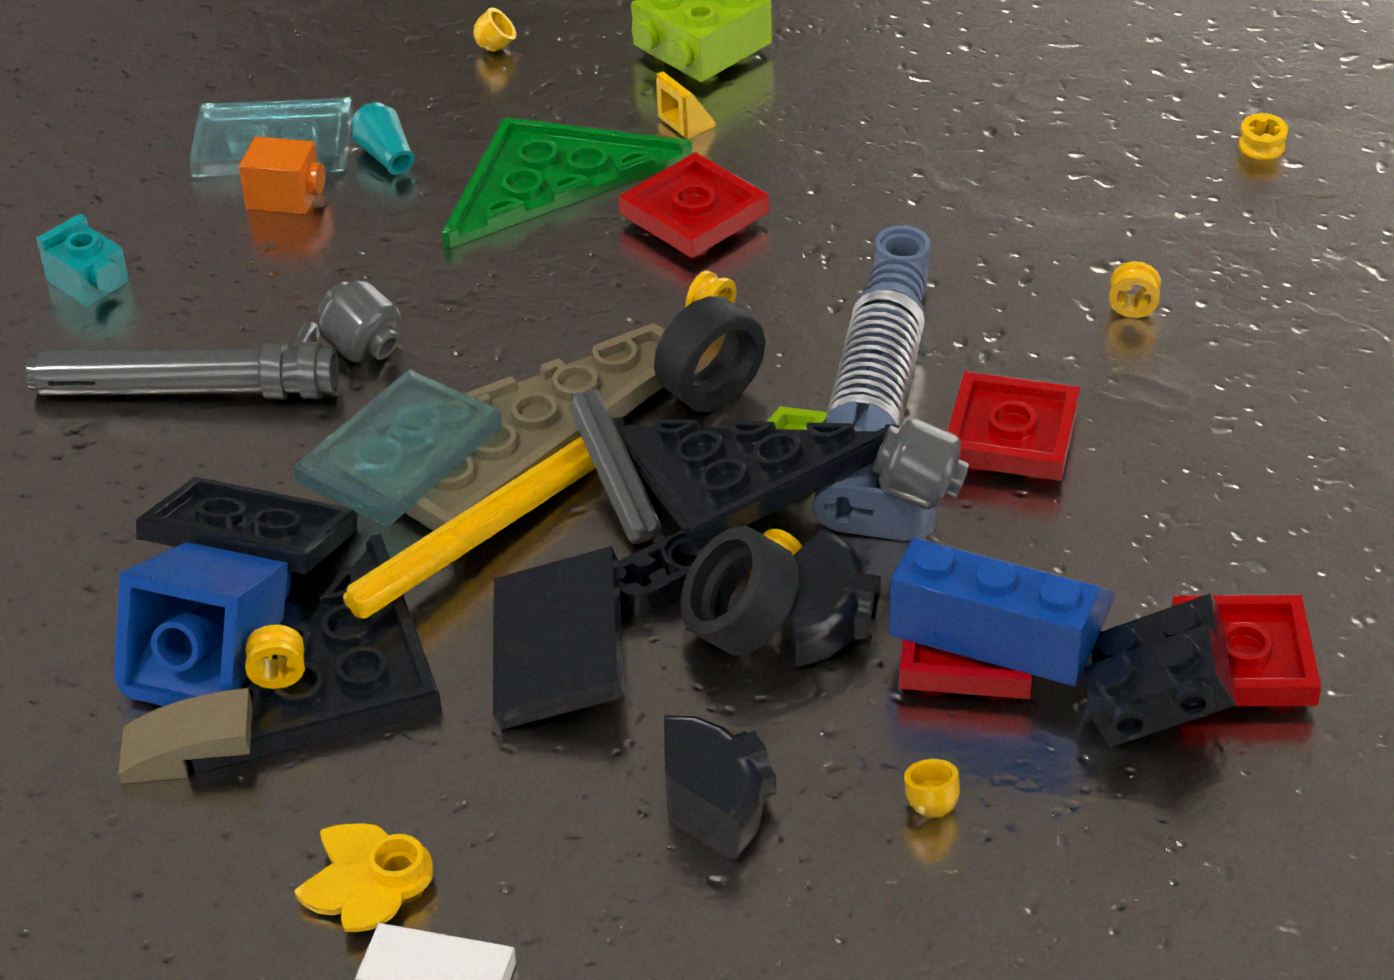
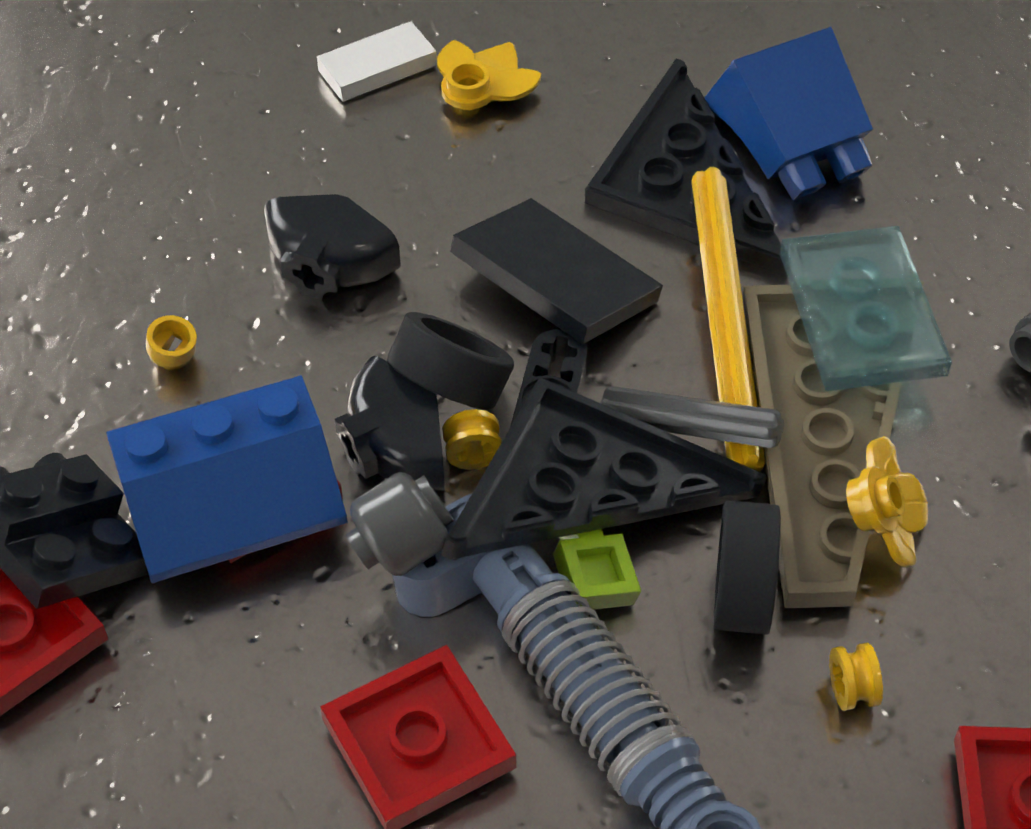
camera: 135 degrees right, 10 degrees up
dark tan slope [118,688,252,784] -> none
black tile [136,477,358,575] -> none
yellow bush [245,624,305,689] -> none
none -> yellow plate [846,436,928,567]

